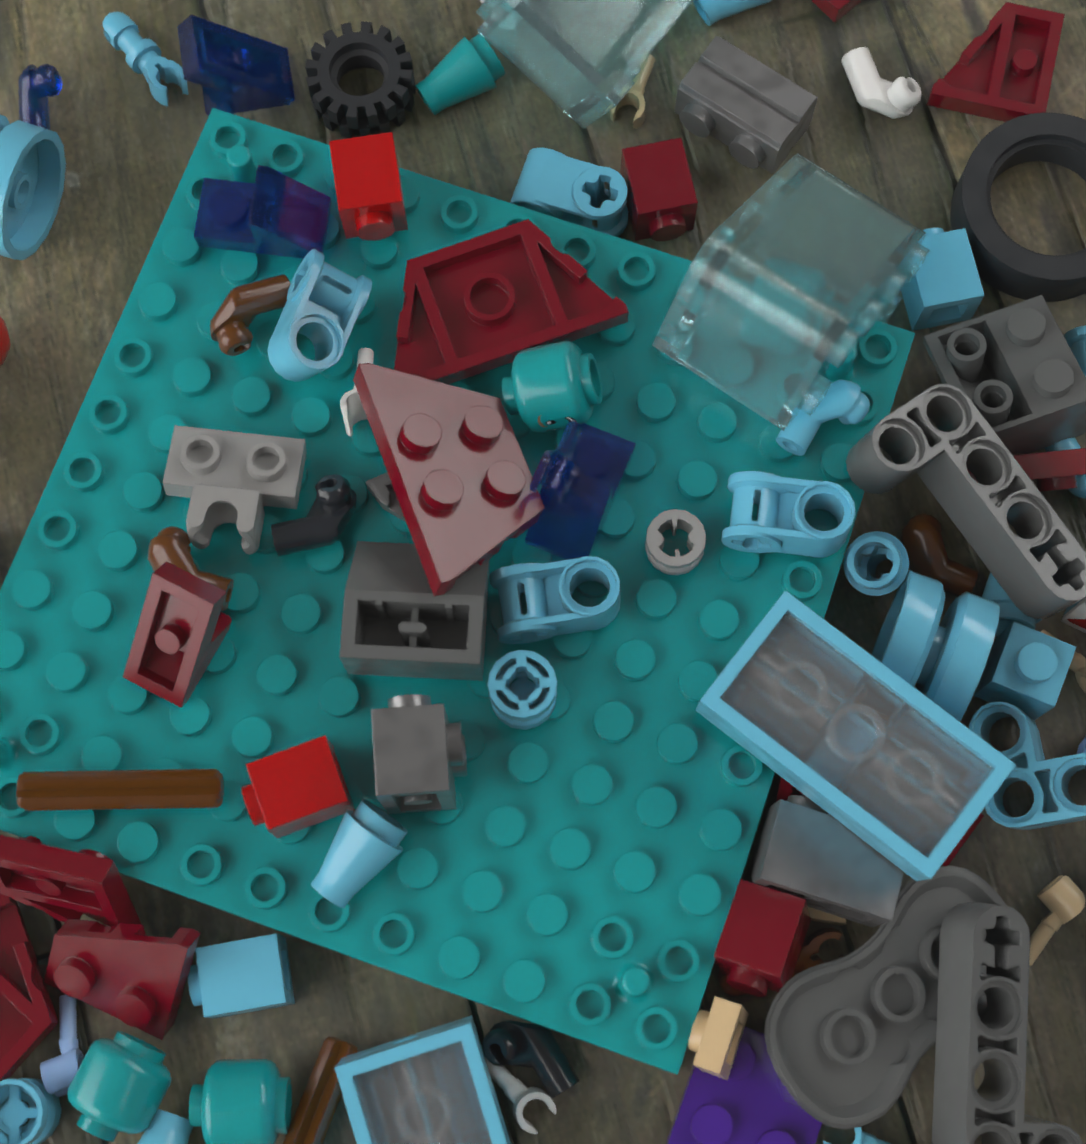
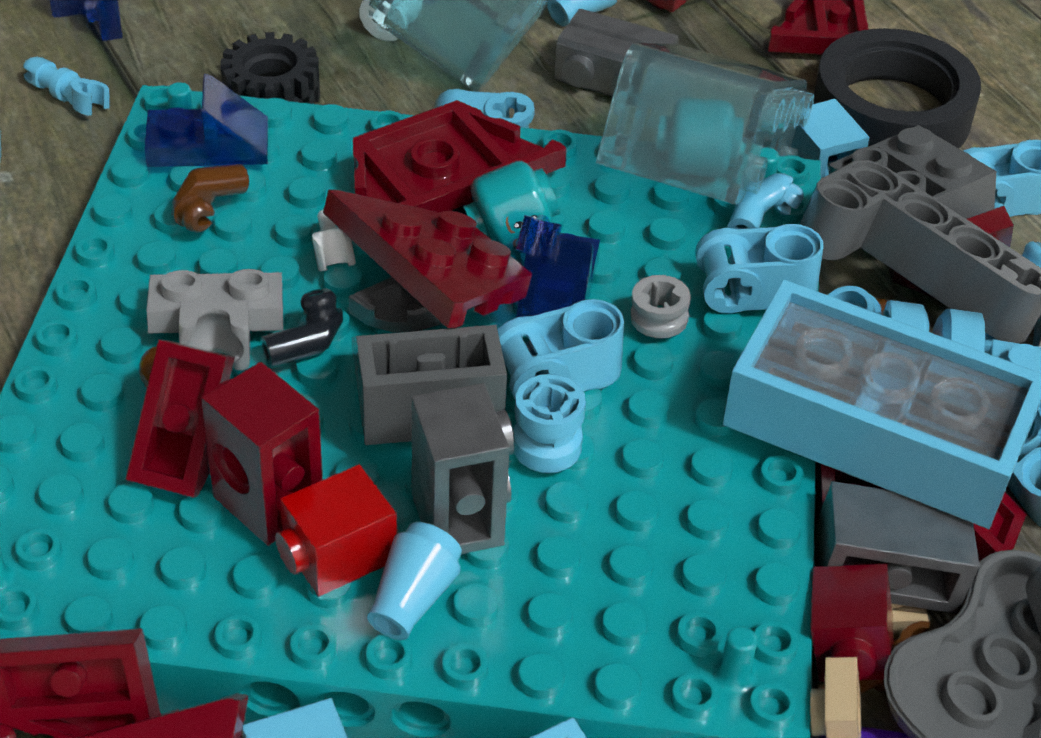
camera: 15 degrees left, 30 degrees down
reddish brown axle [16,769,224,811] -> none
clear blue slope [177,15,295,115] -> none
medium azure piece [267,249,372,382] -> none
red brick [329,132,408,241] -> none
teal cone [415,33,506,116] -> none
tan hand [610,53,655,129] -> none
dark red brick [620,137,698,242] -> none
white arm [842,47,921,119] -> none
none -> dark red brick [201,362,323,546]

